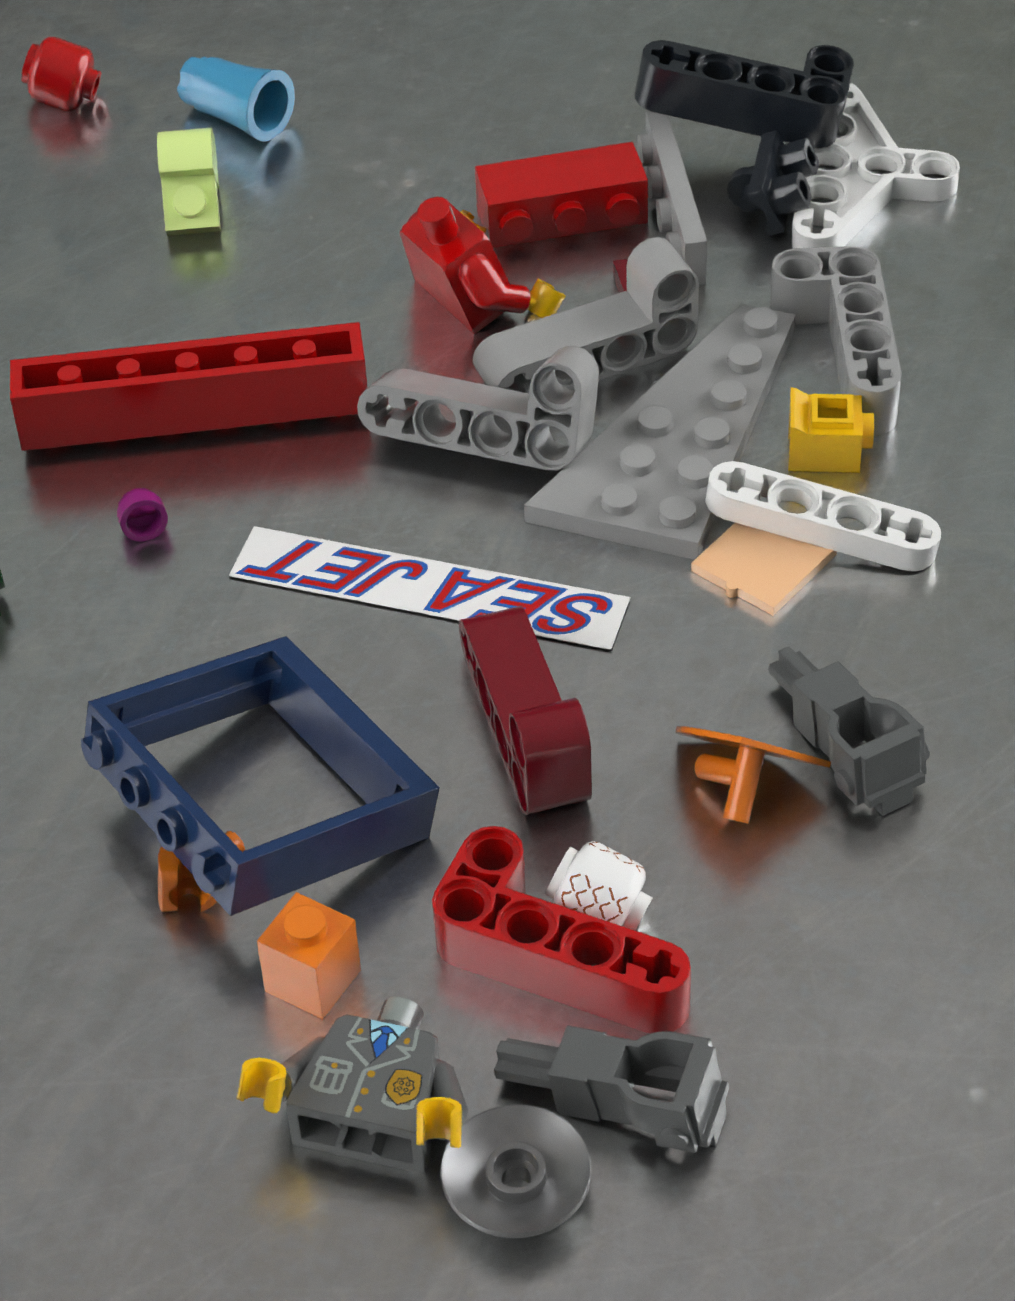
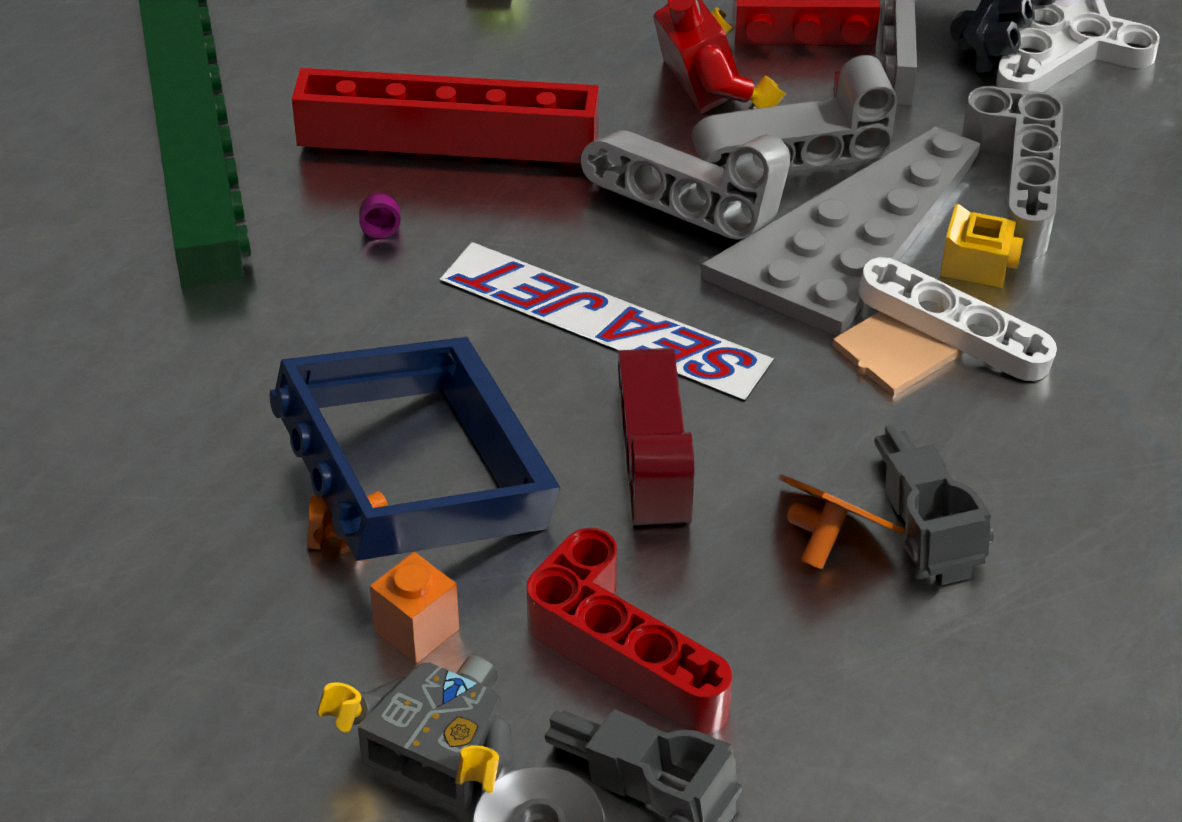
camera: 10 degrees right, 0 degrees up
white head [545,841,653,931] -> none

